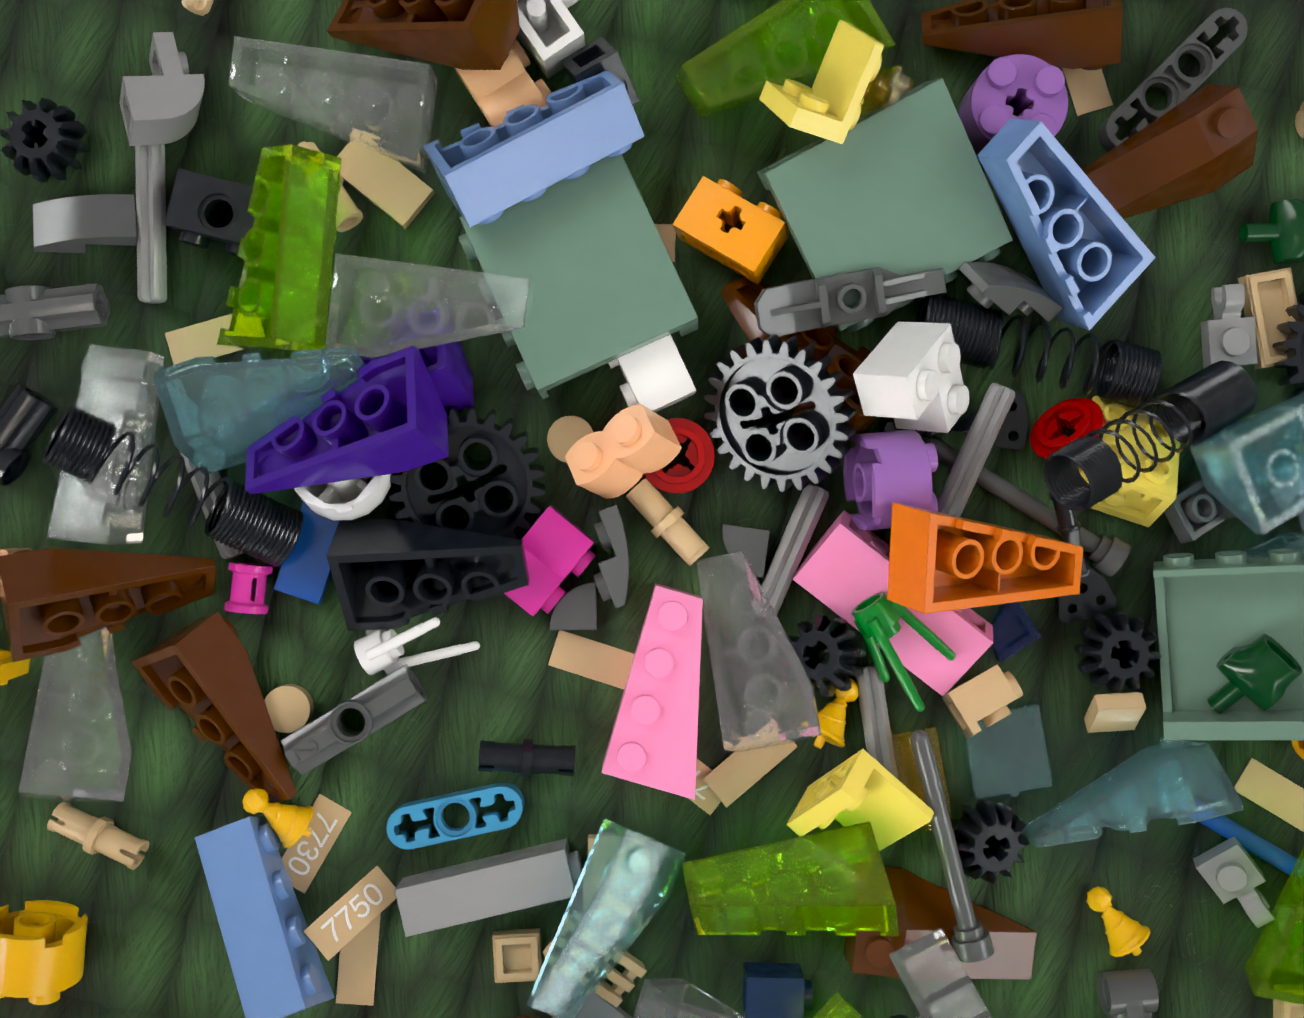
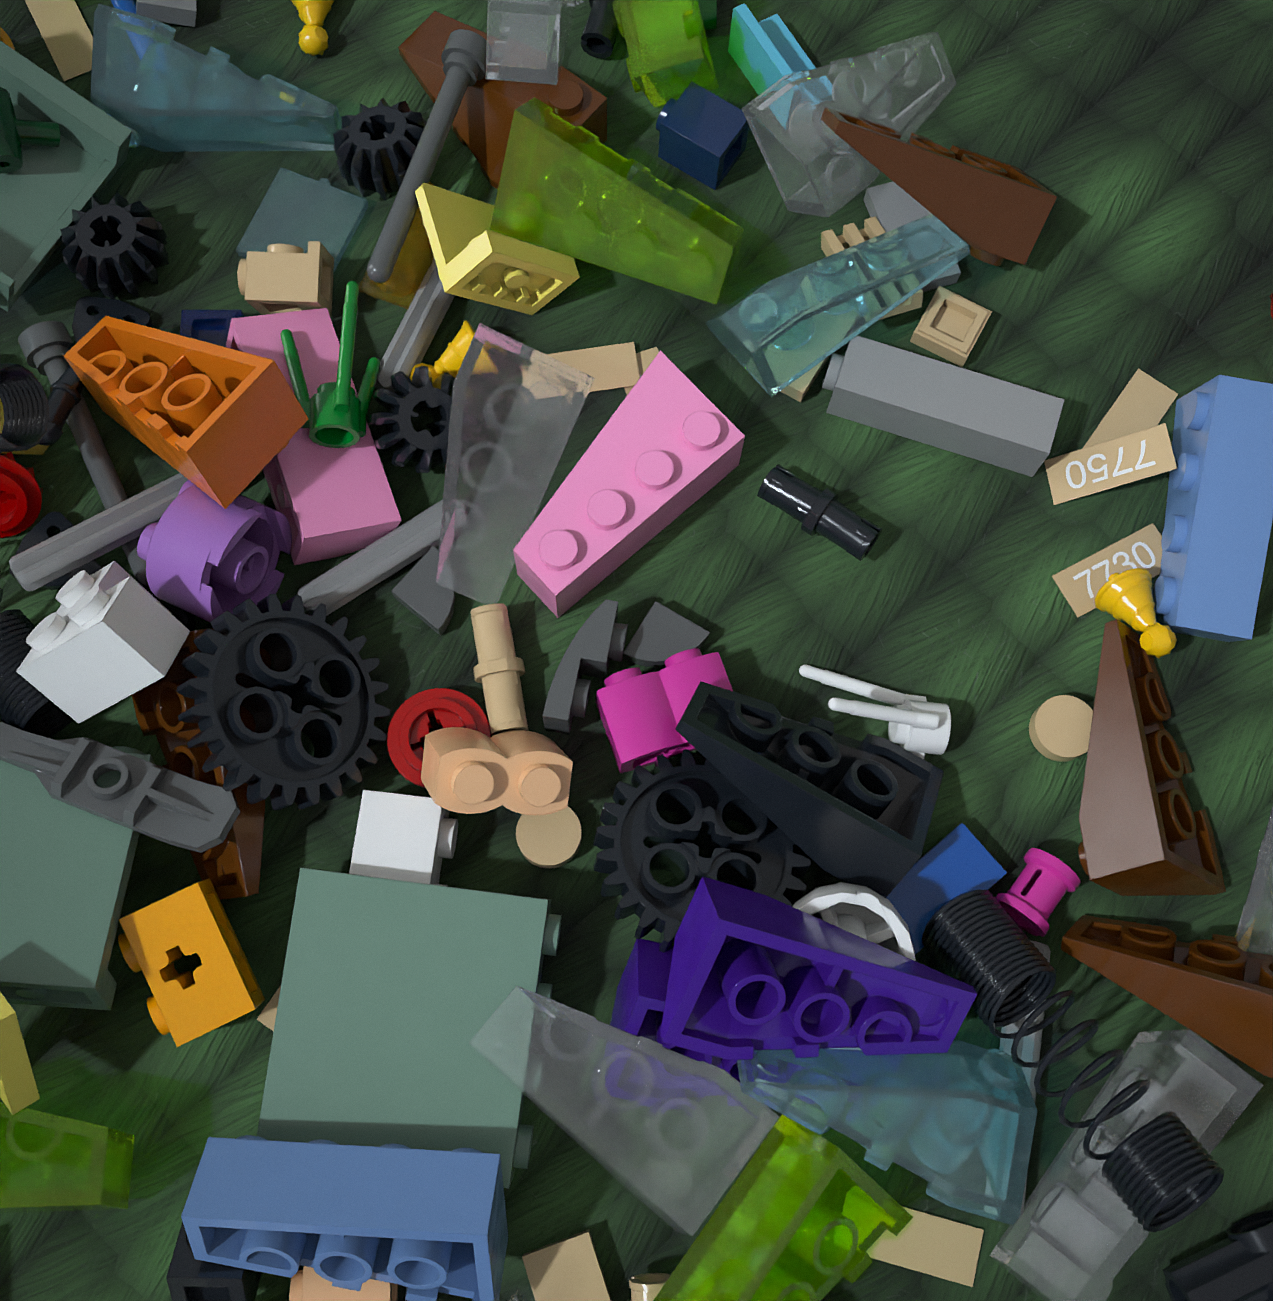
camera: 155 degrees left, 15 degrees down
dark grey piece [281,664,428,776] -> none
dark azure beam [386,782,525,850] -> none
tan sticker [548,630,634,690] -> none
tan tile [1084,692,1146,733] -> none

